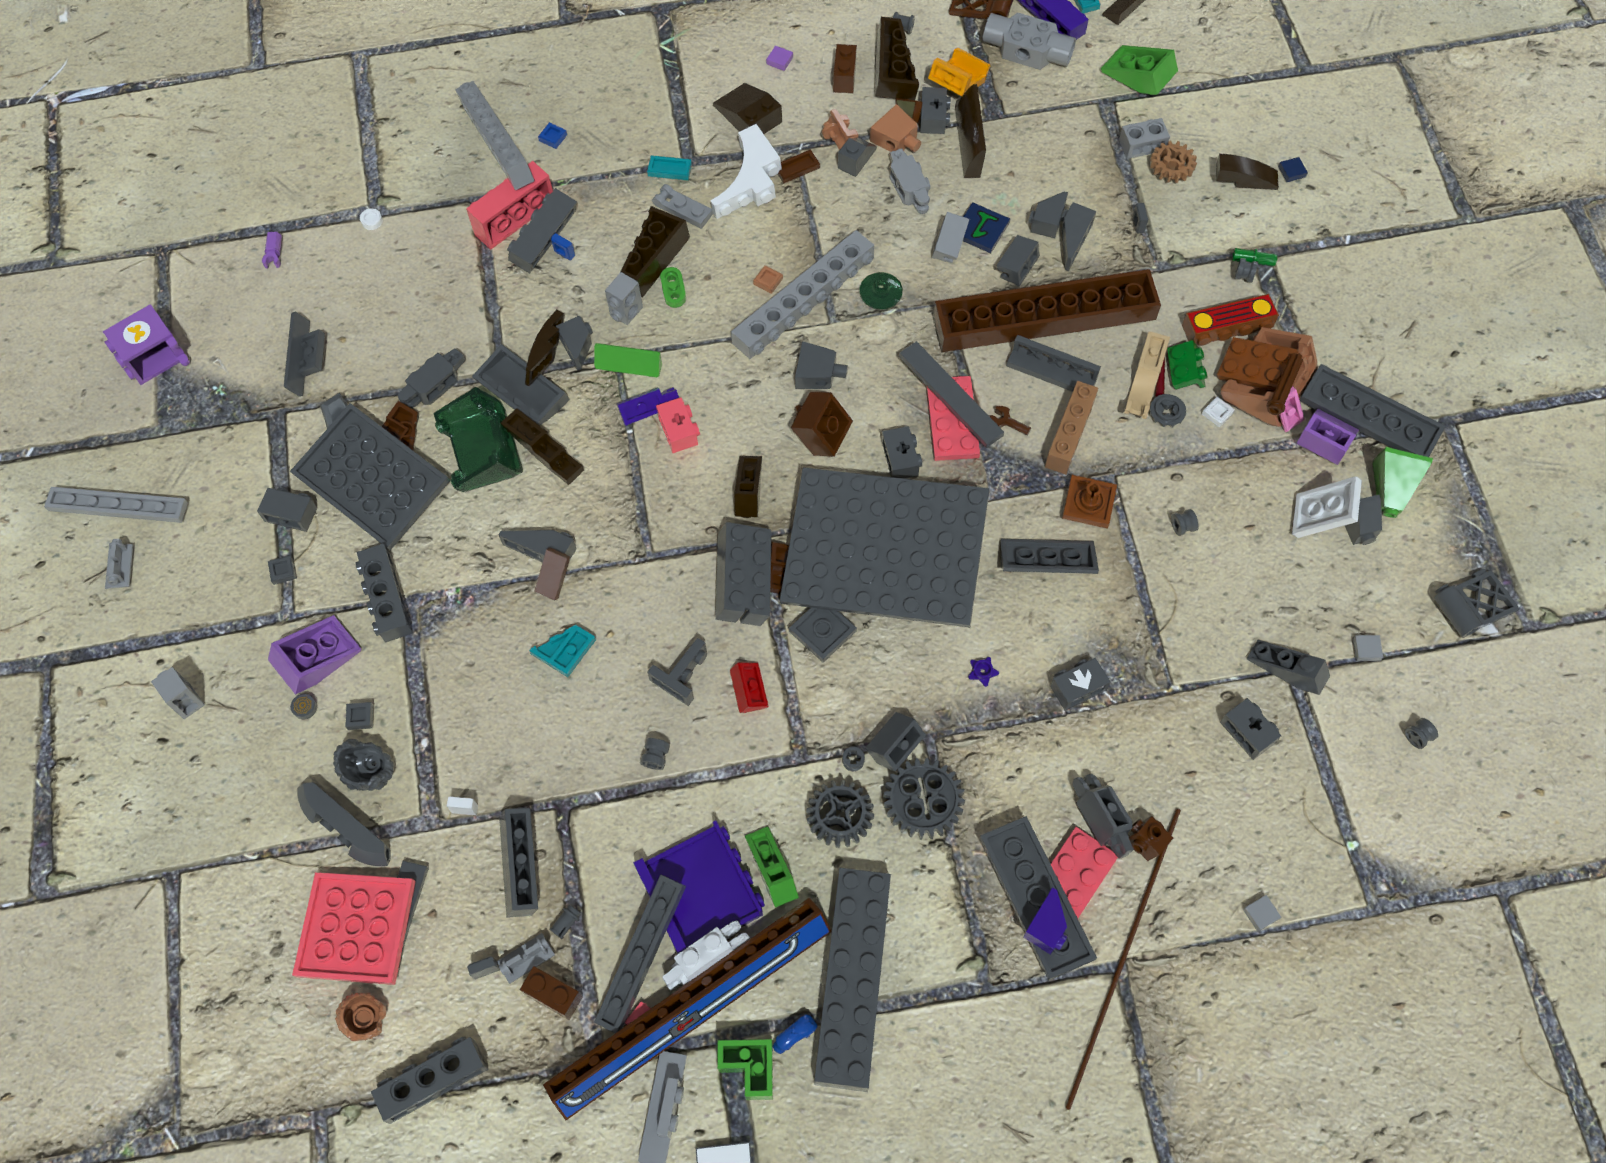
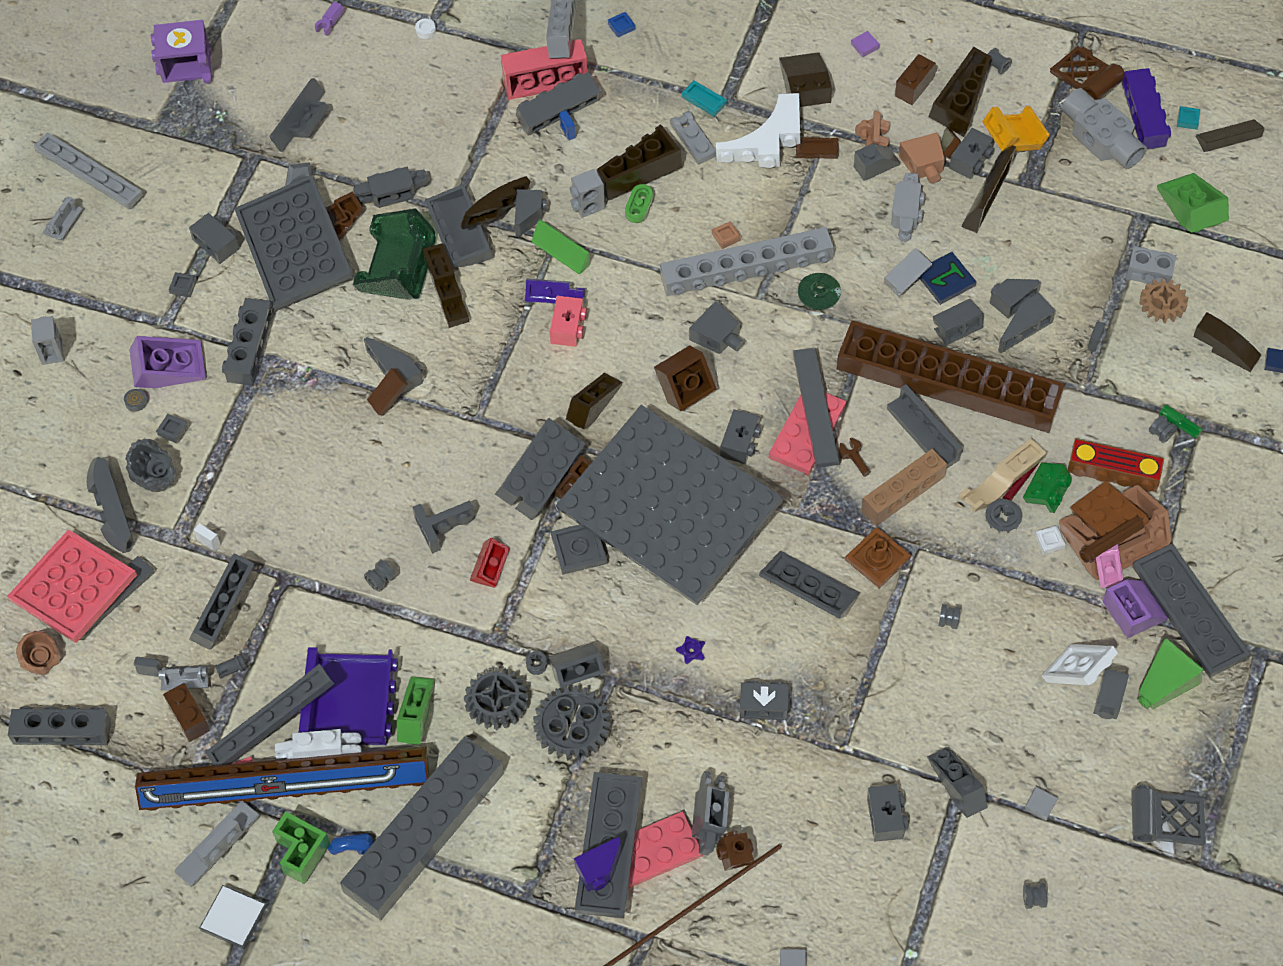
camera: 30 degrees right, 5 degrees down
teal wing [529,625,596,677] -> none

